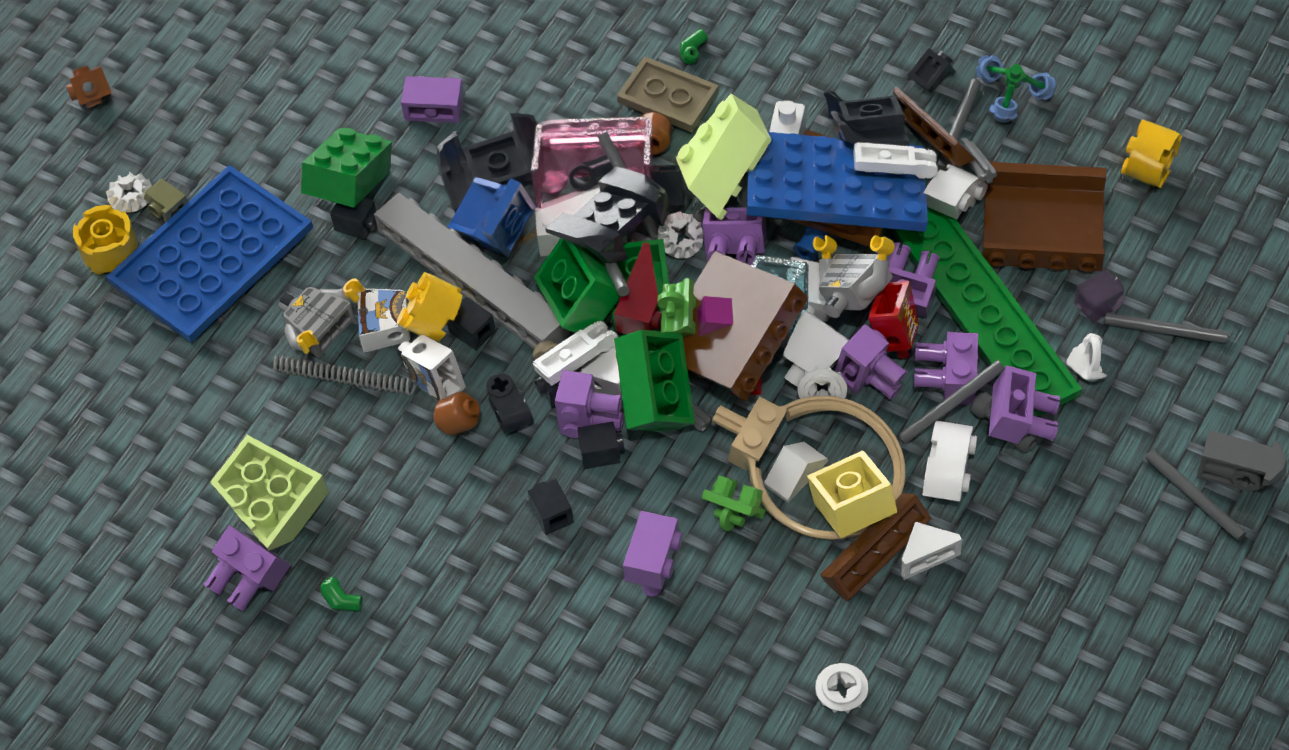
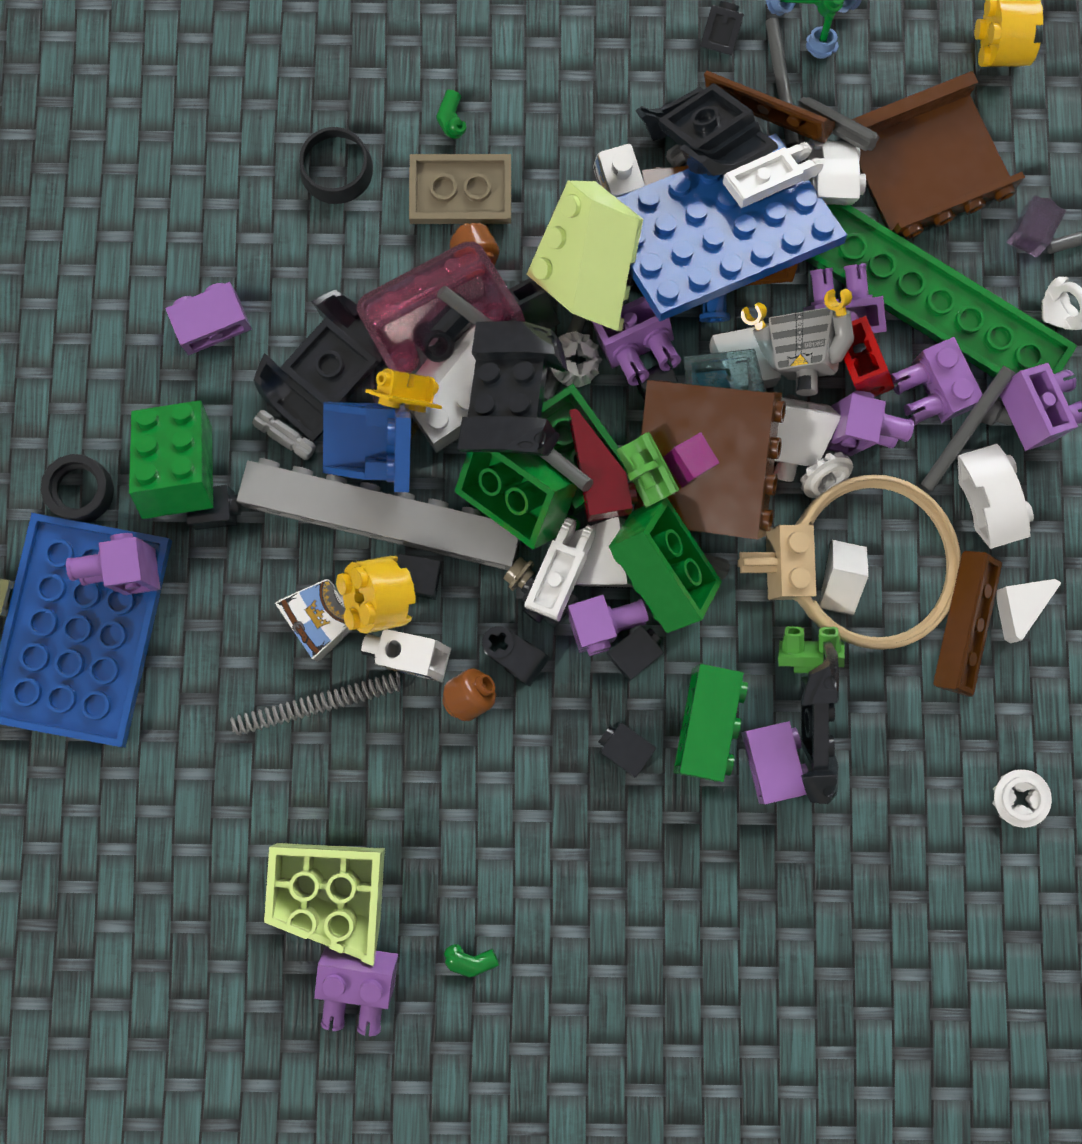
camera: 35 degrees left, 25 degrees up
torso [278,279,365,358] -> none
light yellow brick [807,451,897,538] -> none
none -> black tyre [40,454,114,523]
none -> medium lavender brick [66,533,161,595]
none -> light grey axle [252,410,316,460]
none -> black tyre [299,127,373,204]
none -> yellow hinge [365,368,442,413]
none -> green brick [673,664,748,782]
none -> black piece [801,641,839,804]

